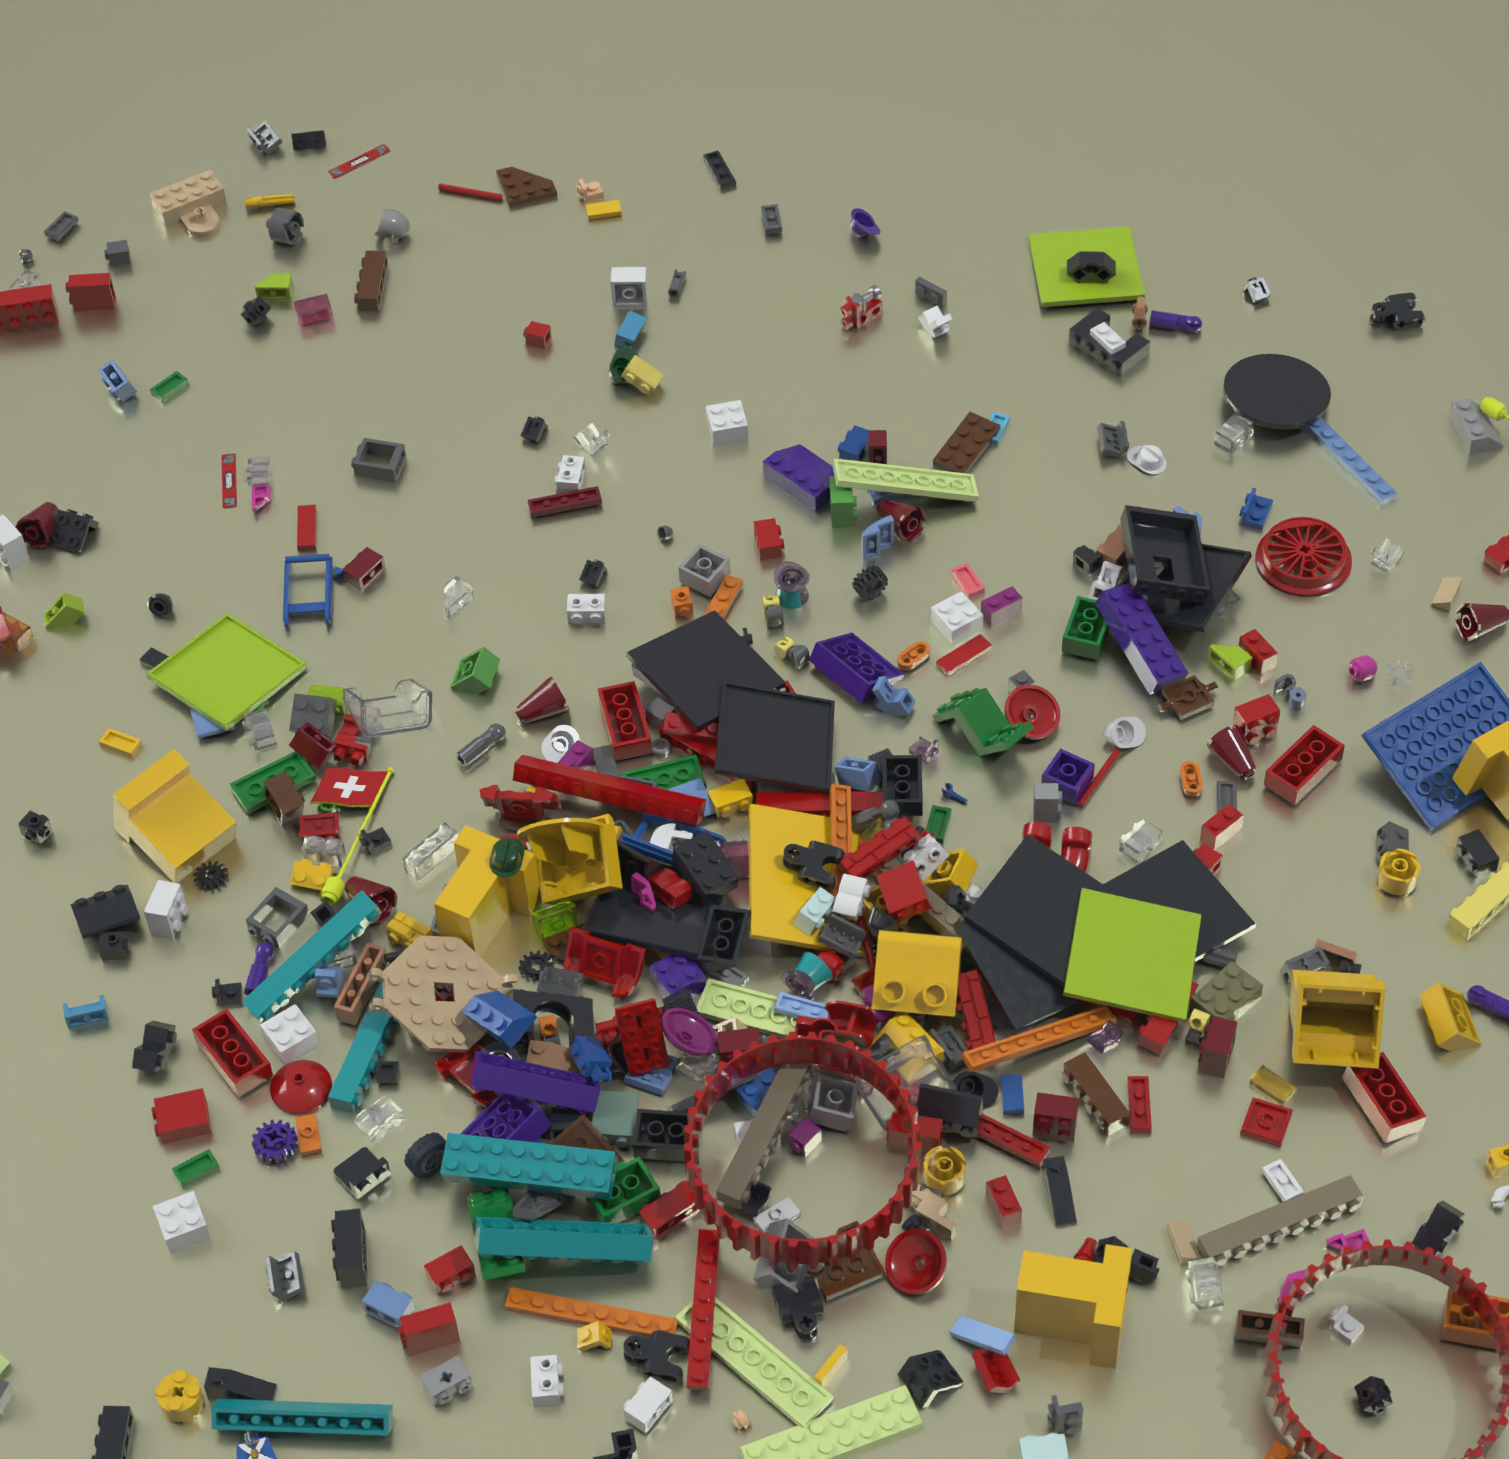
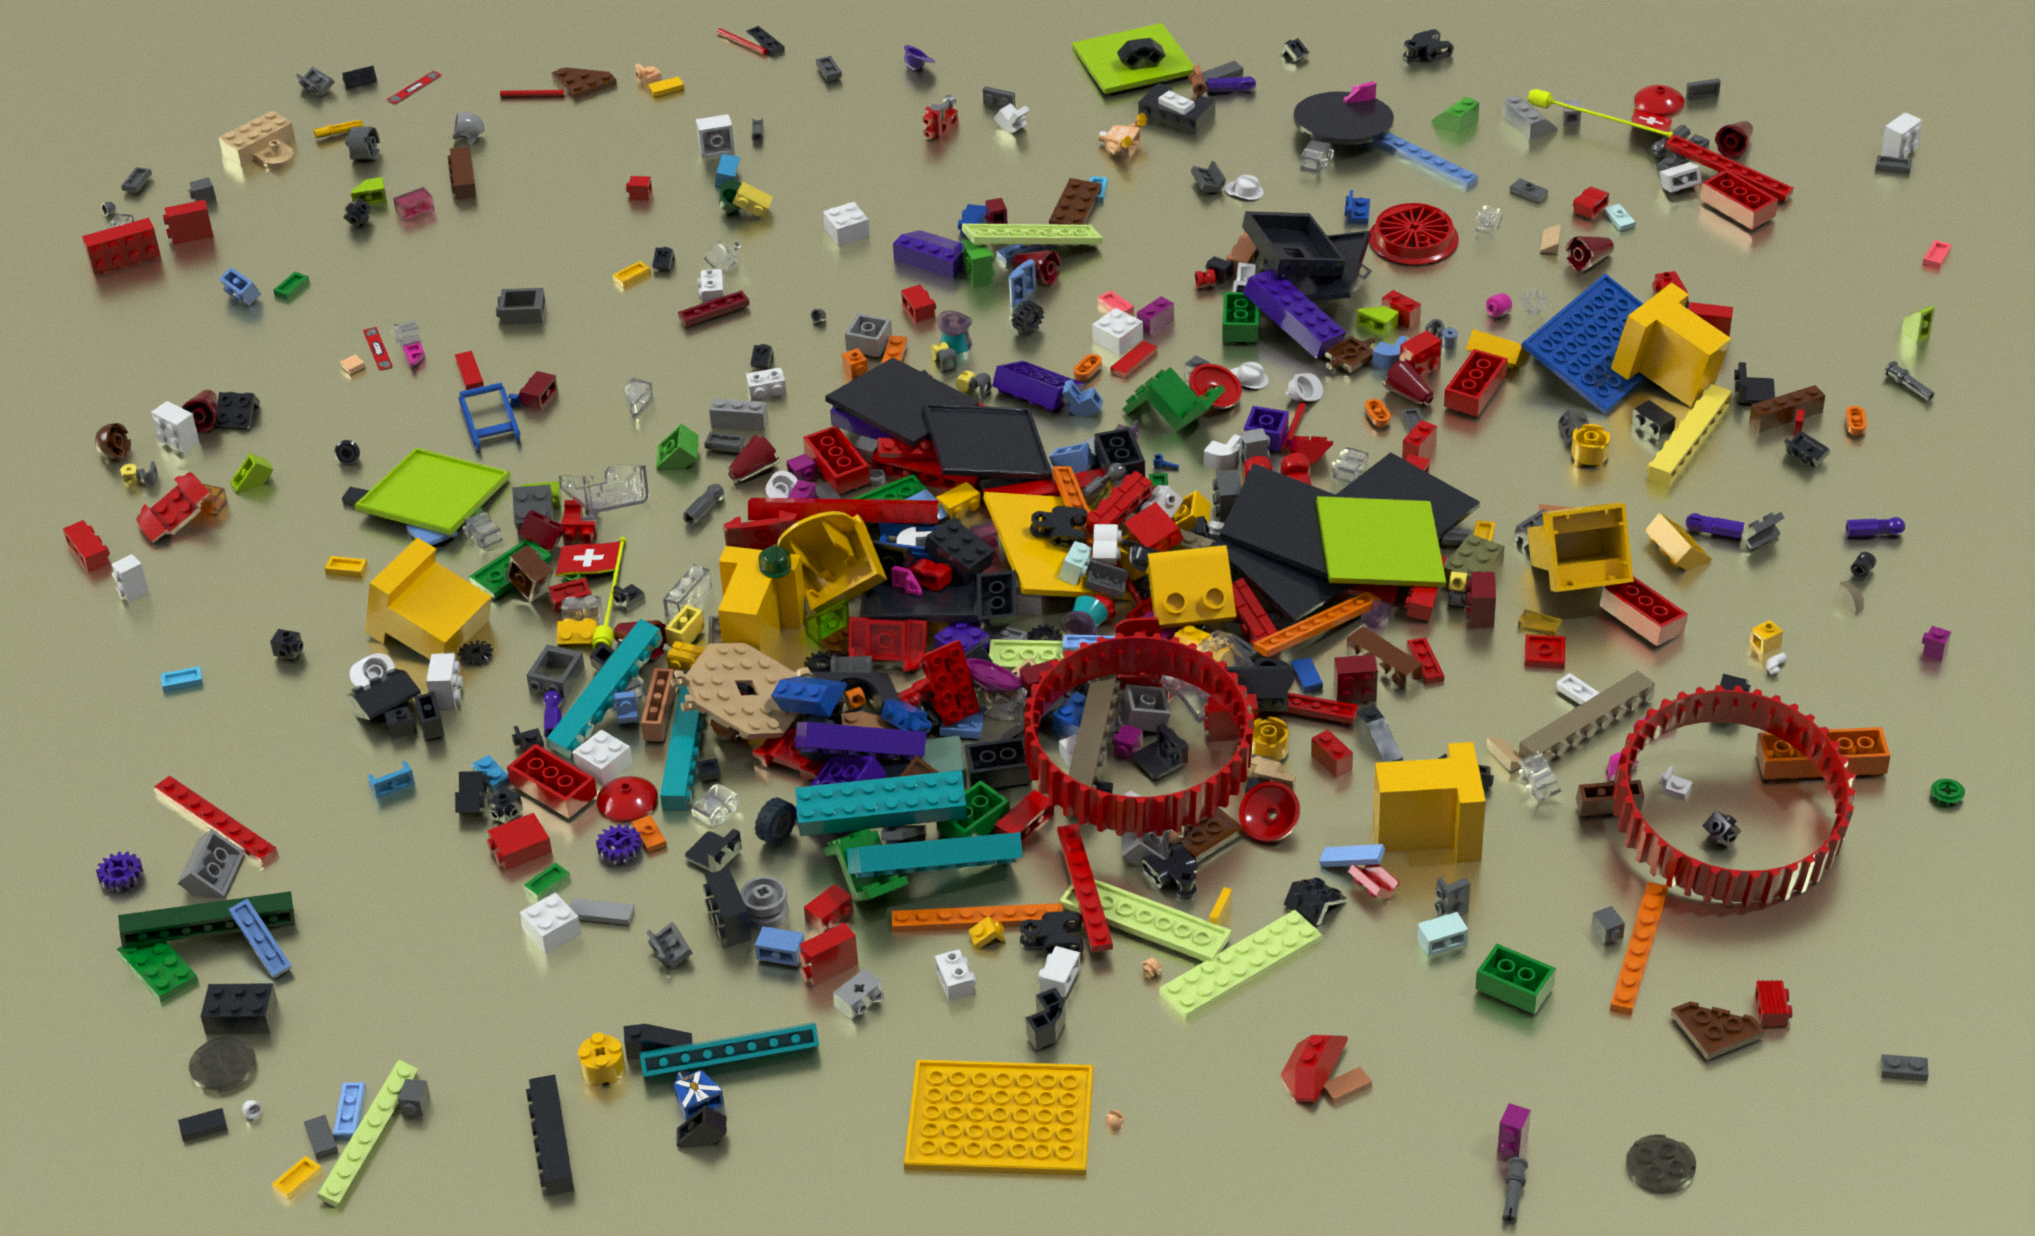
camera: 15 degrees left, 10 degrees down
none -> light nougat tile [340,355,365,375]
none -> white piece [350,653,394,687]
none -> black brick [414,692,444,740]
none -> dark azure plate [472,755,510,792]
none -> black brick [488,787,523,823]
none -> light grey tile [569,898,635,925]
none -> yellow tile [613,261,651,287]
none -> light yellow brick [665,605,705,647]
none -> dark grey plate [704,432,745,453]
none -> light grey brick [709,399,768,431]
none -> bar [717,28,767,55]
none -> light grey wheel [740,876,789,930]
none -> magenta brick [786,453,817,481]
none -> black gear [1027,624,1062,641]
none -> light nougat torso [1099,113,1148,158]
none -> black bracket [1132,723,1189,779]
none -> red wheel [1195,269,1216,289]
none -> dark grey tile [1202,61,1243,85]
none -> white brick [1204,434,1241,470]
none -> dark grey brick [1212,470,1242,523]
none -> white piece [1230,362,1269,389]
none -> red slope [1287,436,1333,463]
none -> dark pink slope [1343,81,1377,103]
none -> medium blue brick [1372,336,1407,370]
none -> bright green slope [1432,97,1479,134]
none -> yellow slope [1466,329,1530,369]
none -> yellow tile [1473,520,1496,541]
none -> dark grey plate [1510,178,1548,203]

